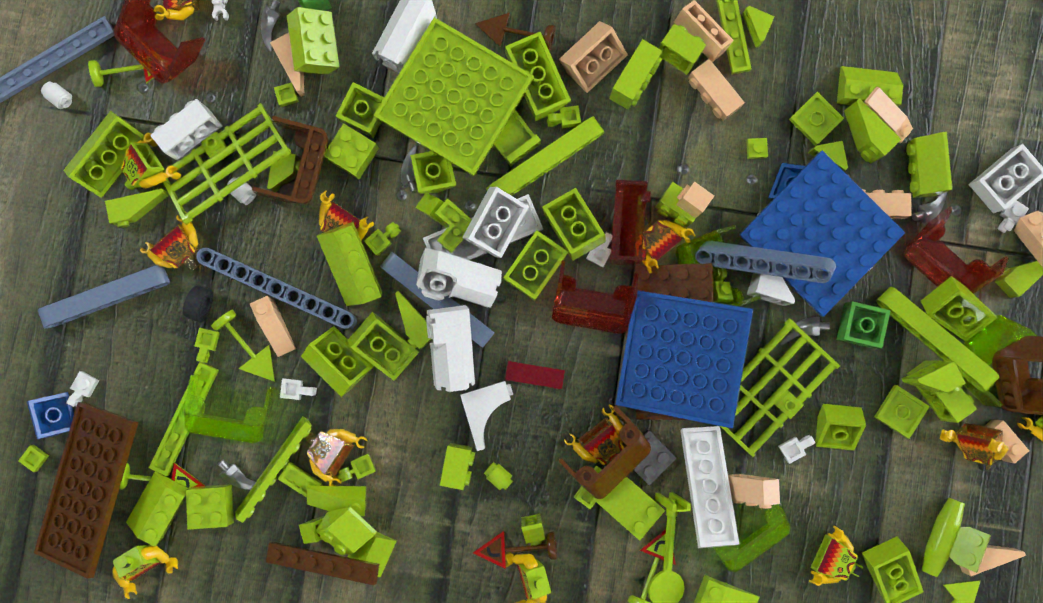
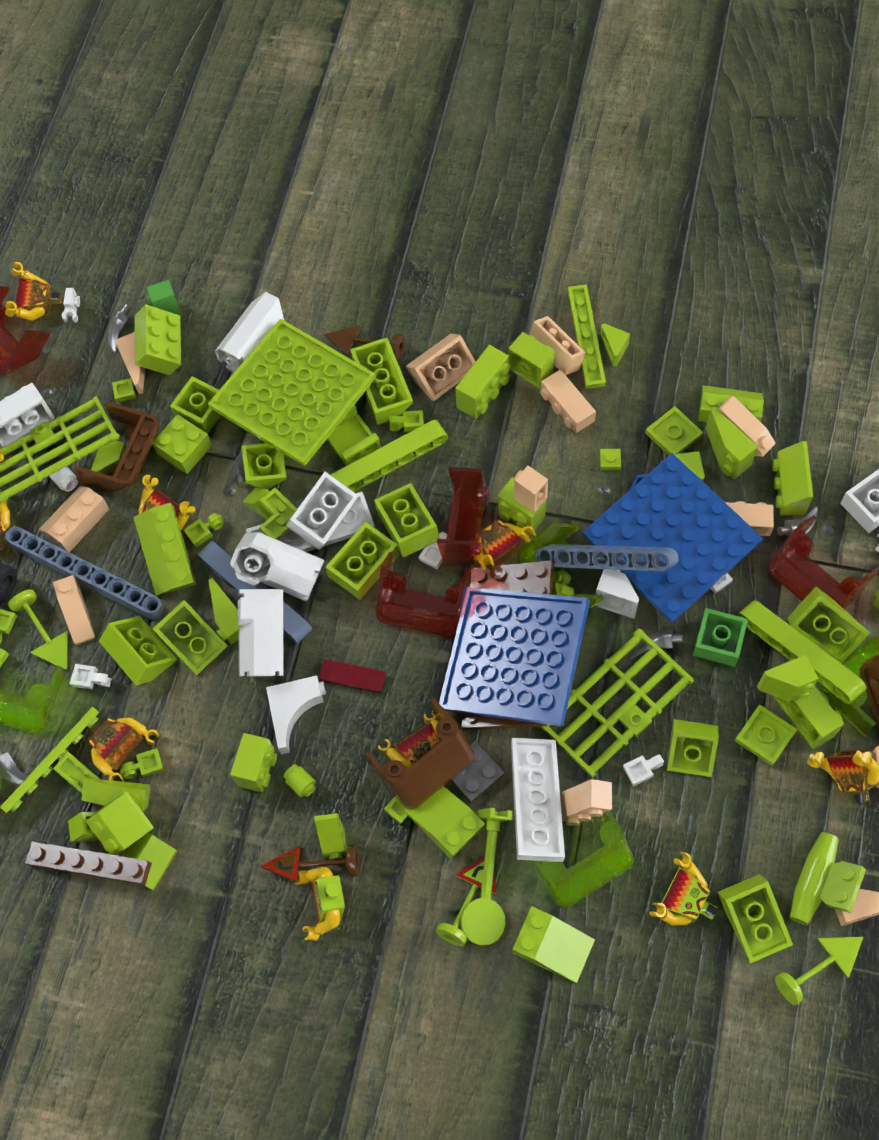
camera: 10 degrees right, 20 degrees down
none -> light nougat slope [39,486,109,552]

